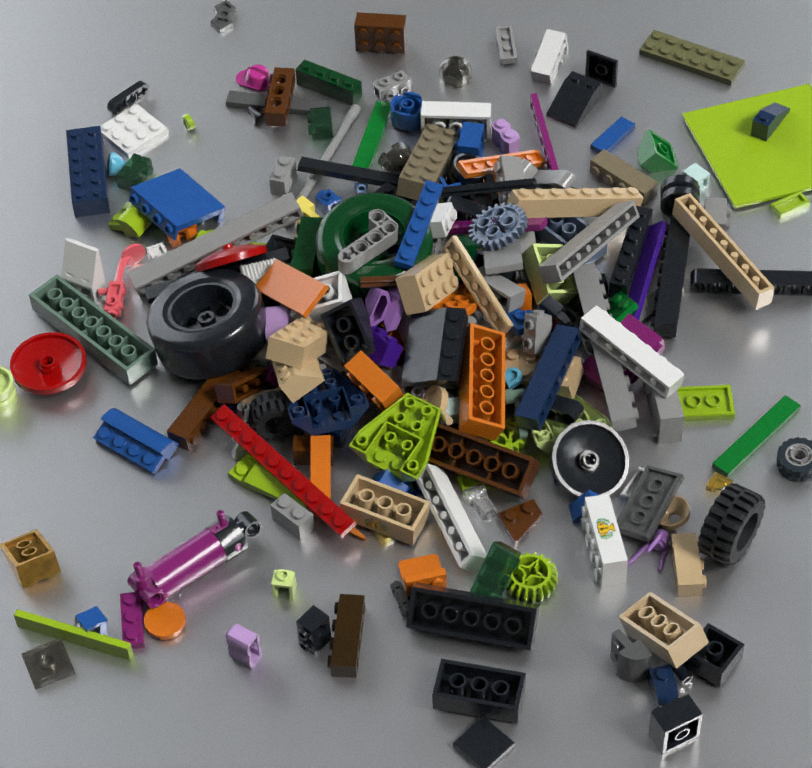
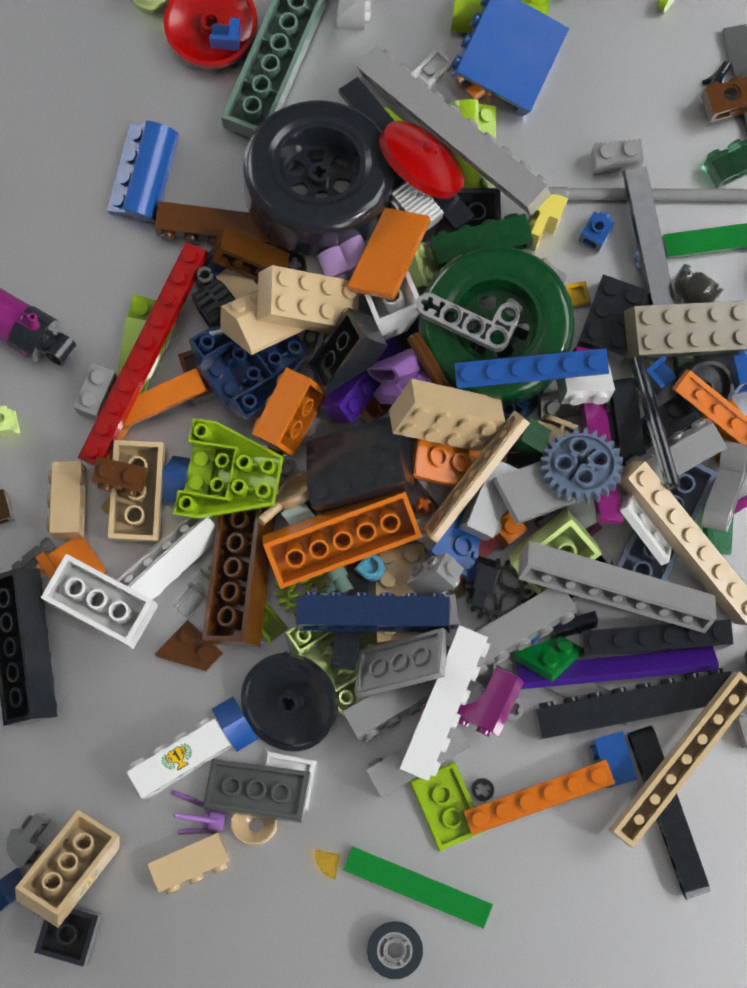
camera: 65 degrees right, 30 degrees up
coral piece [98,244,146,319] -> none
clear green brick [470,541,521,598] -> none
lime gear [502,551,558,603] -> none
black tyre [698,483,765,566] -> none
none -> white brick [41,554,158,649]
none -> tan brick [46,461,87,539]
none -> reddish brown brick [91,457,149,497]
none -> blue panel [209,18,241,50]
none -> light grey tile [355,628,448,698]
none -> orange plate [464,760,615,835]
none -> black bush [471,778,494,801]
none -> blue brick [589,731,638,788]
none -> white tile [620,493,672,566]

